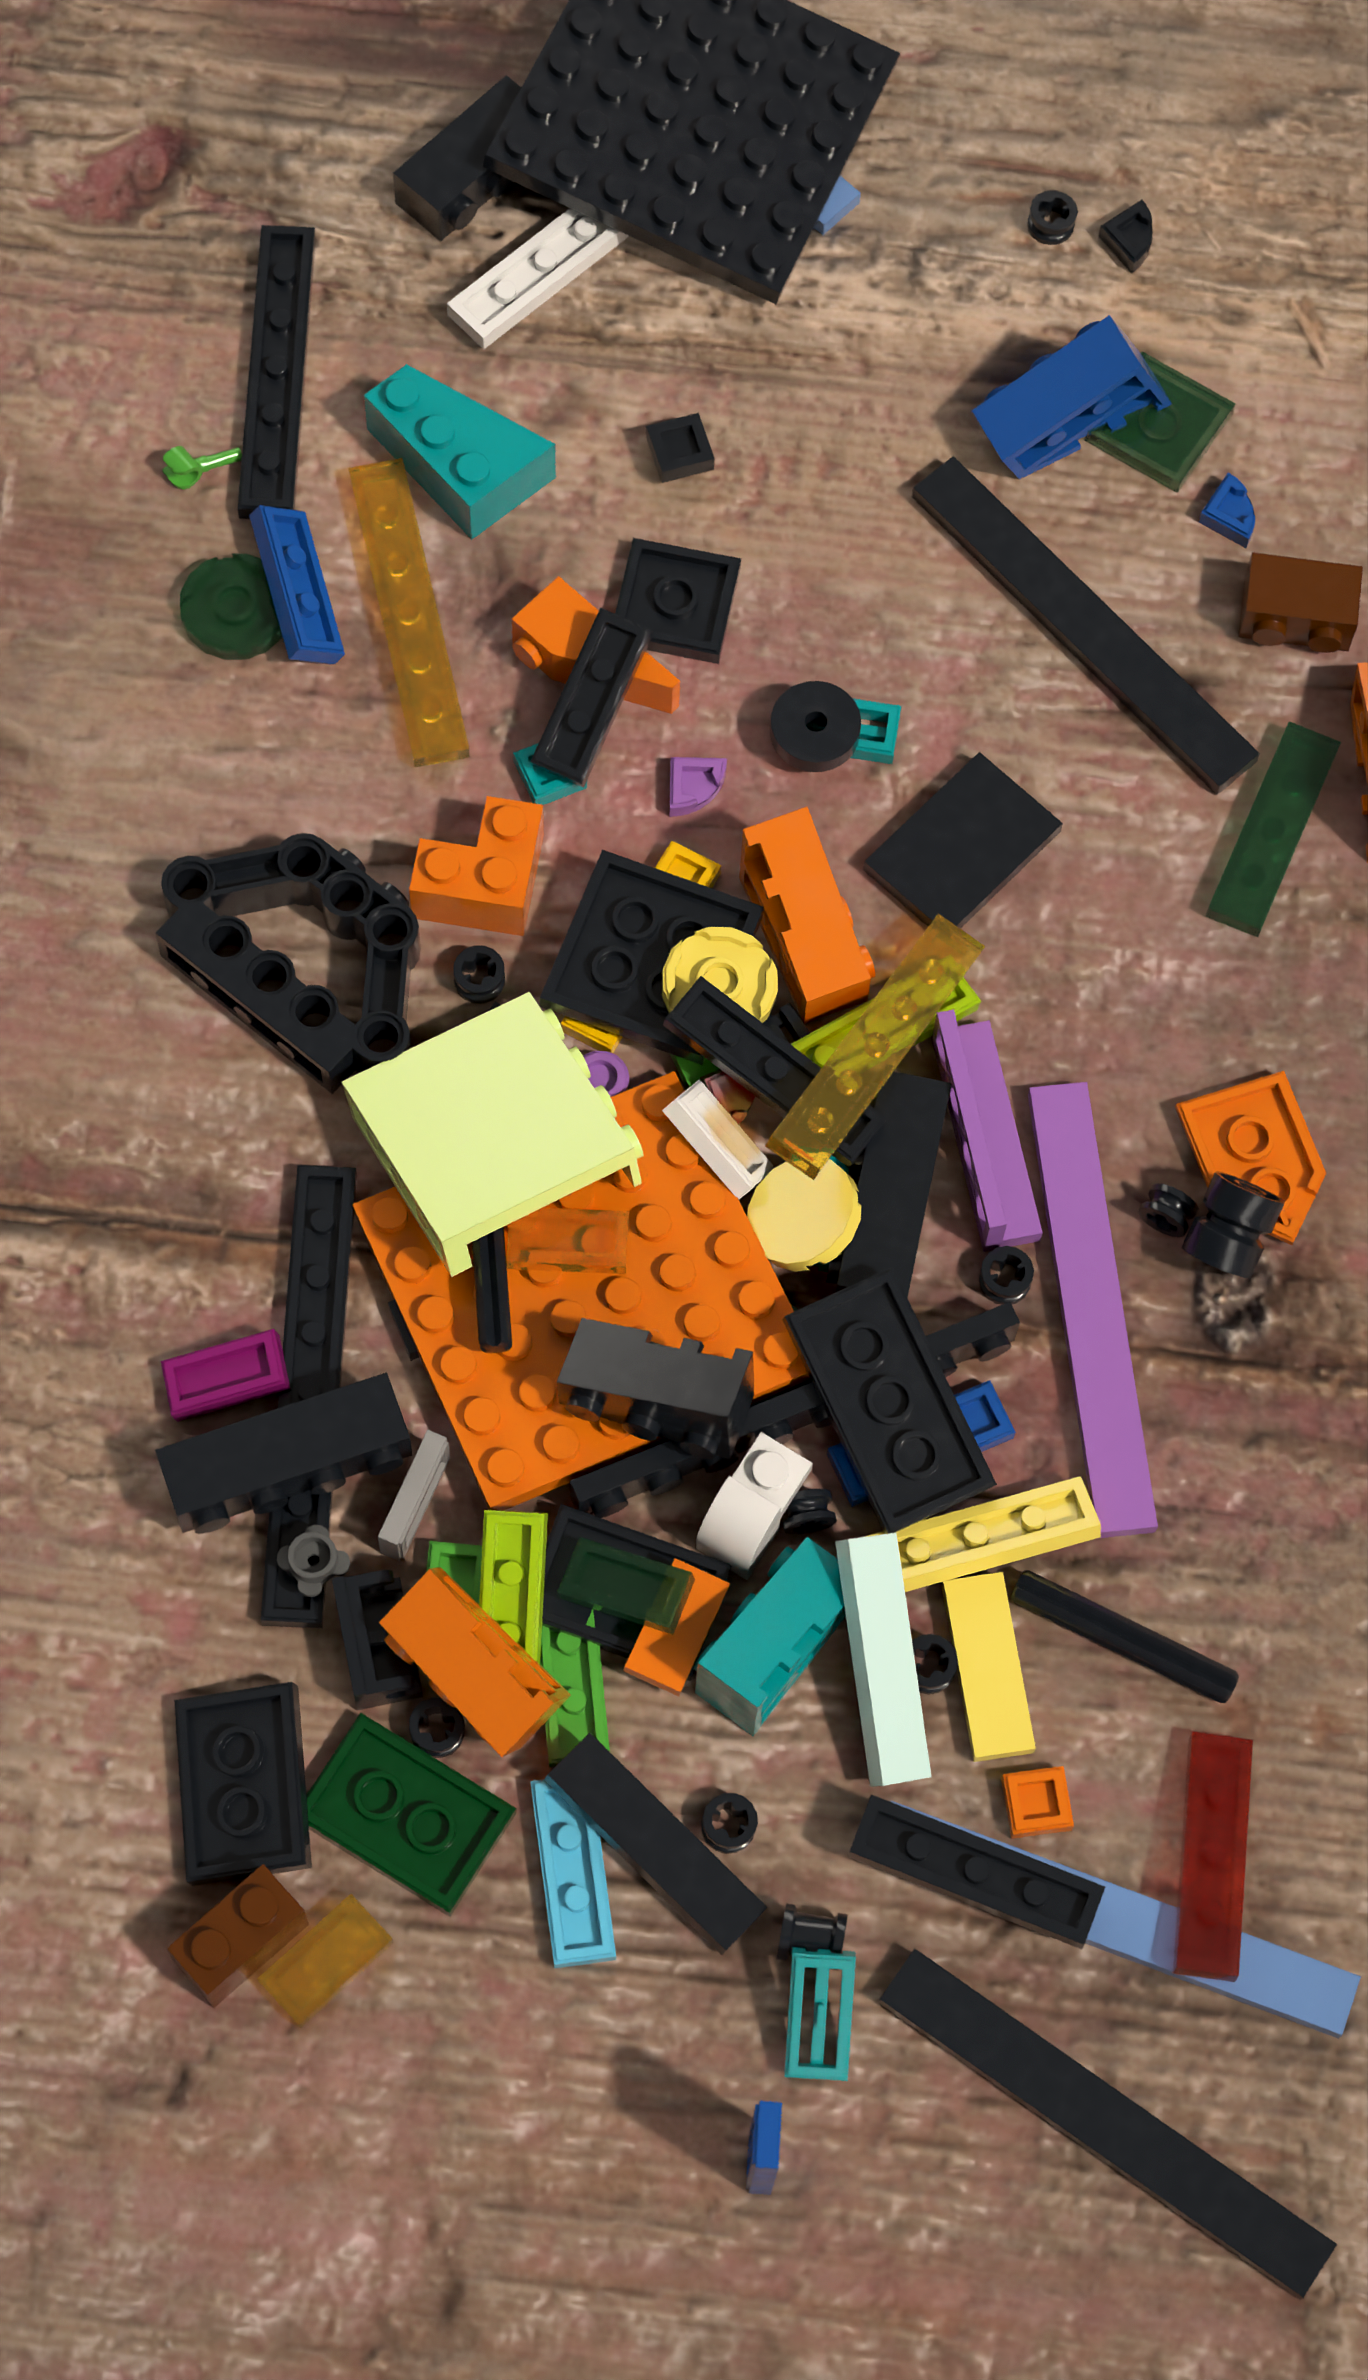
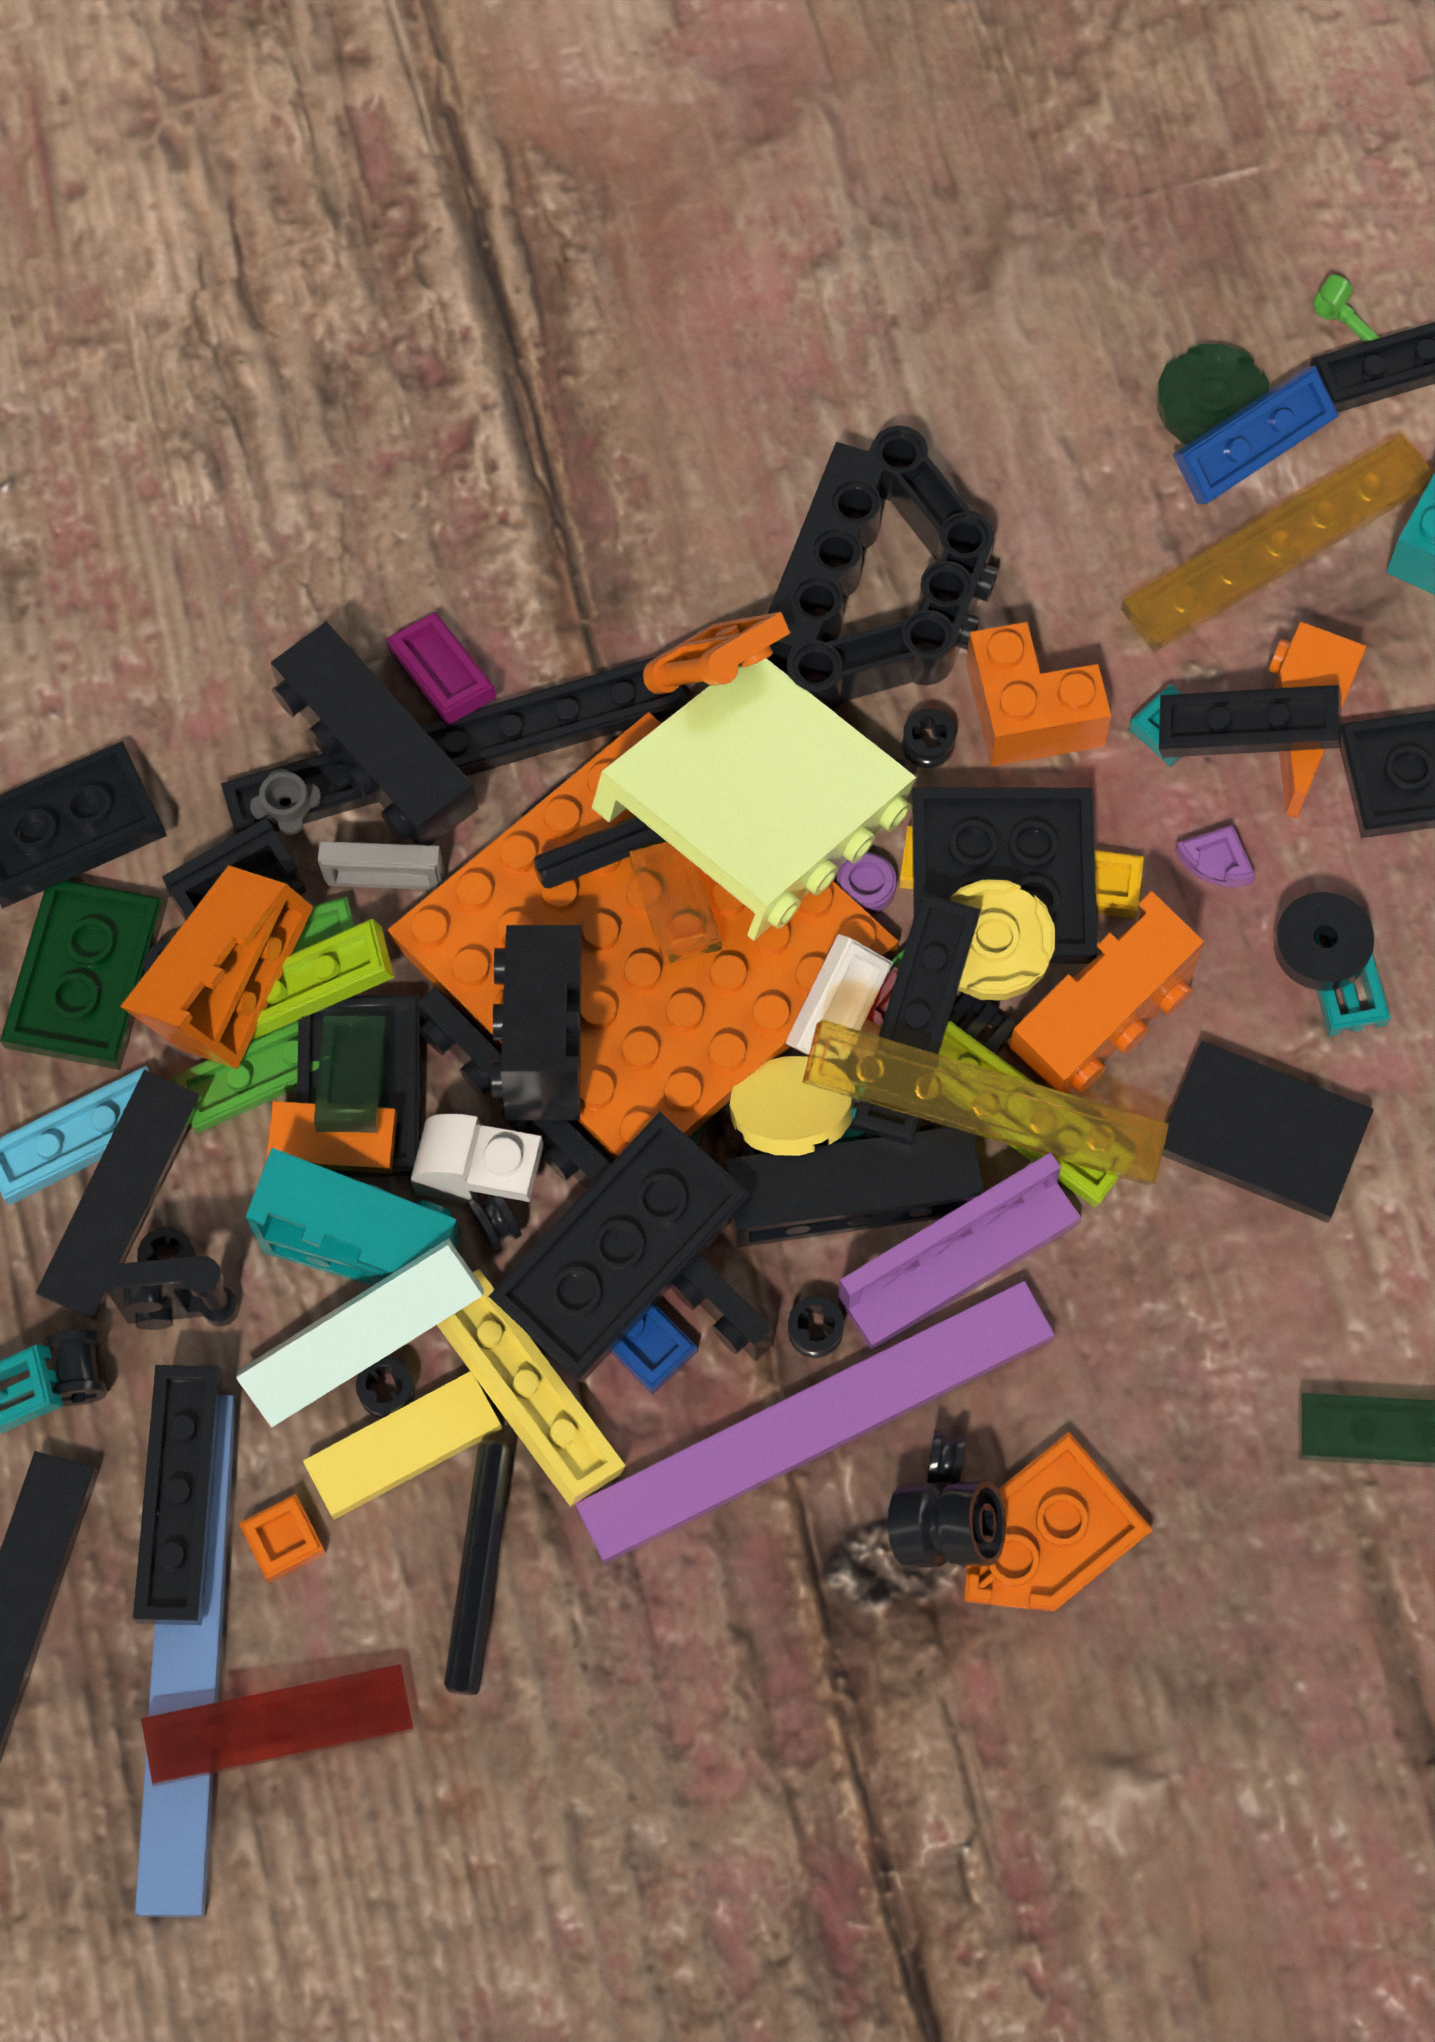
camera: 75 degrees right, 0 degrees up
none -> black plate [104,1256,239,1330]
none -> orange plate [643,612,790,694]

